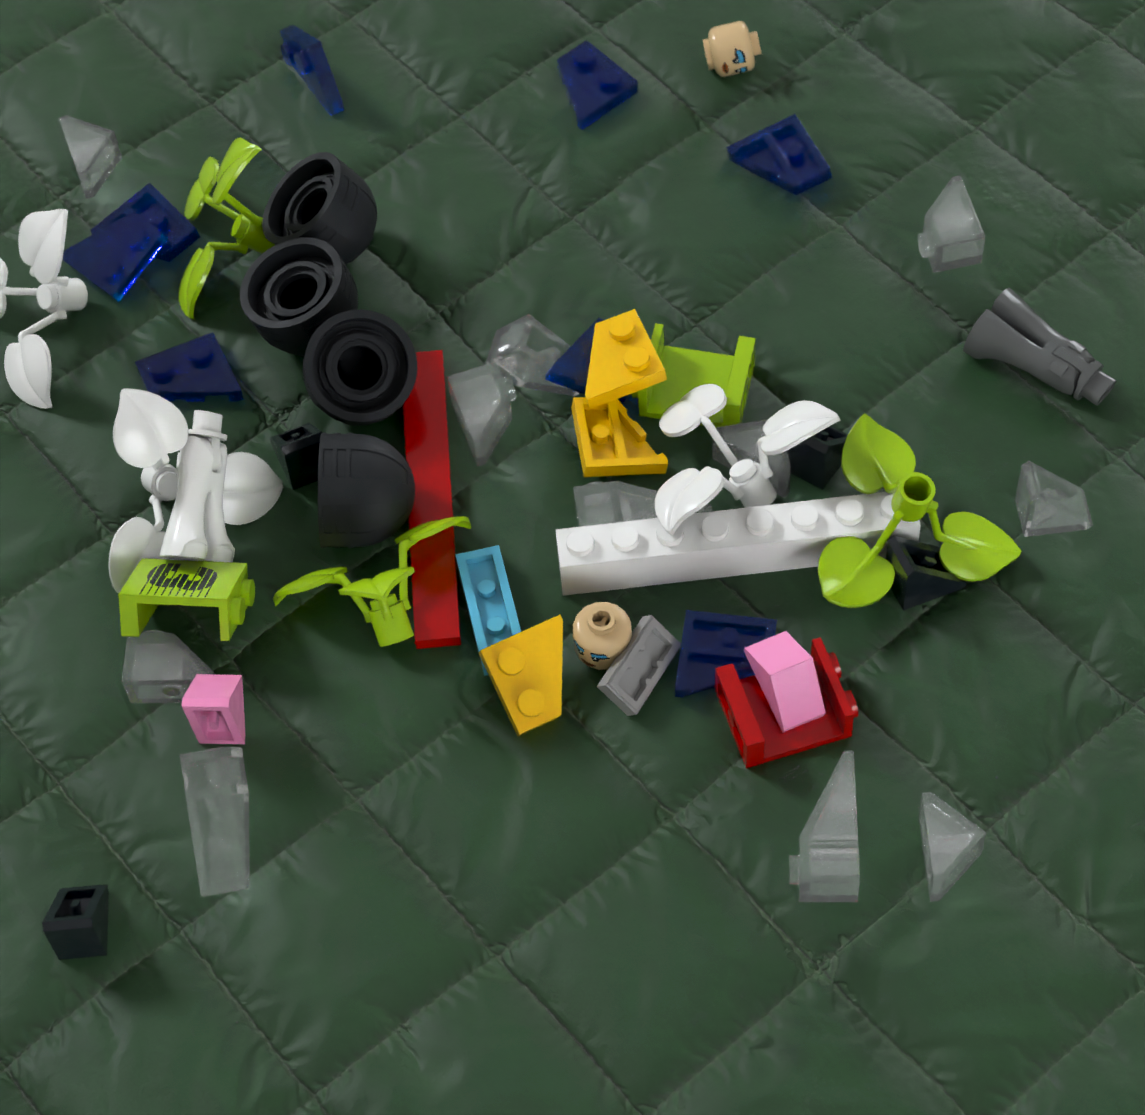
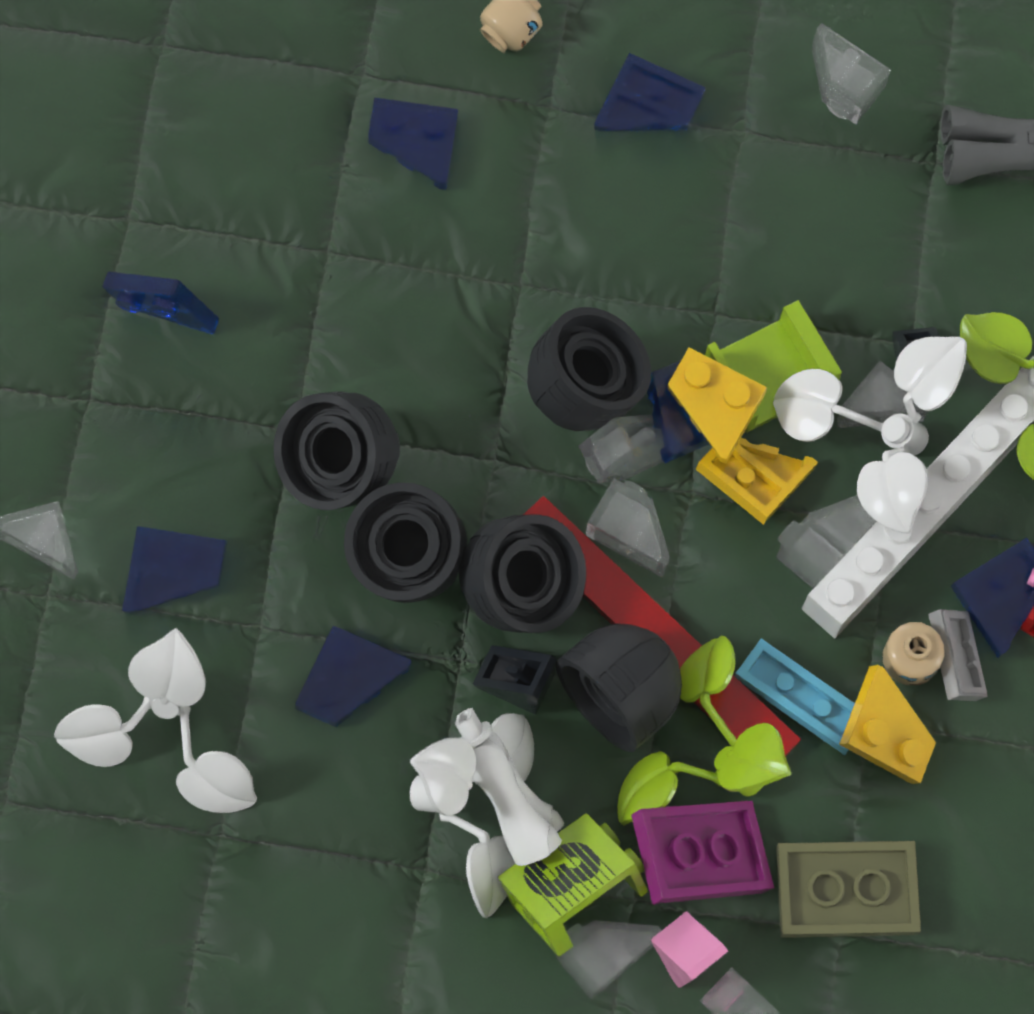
camera: 50 degrees left, 15 degrees up
clear blue wing [62,212,169,302] -> none
lime plant [179,137,274,320] -> none
none -> black piece [527,307,651,431]
none -> magenta plate [631,801,774,904]
none -> olive plate [776,841,921,938]

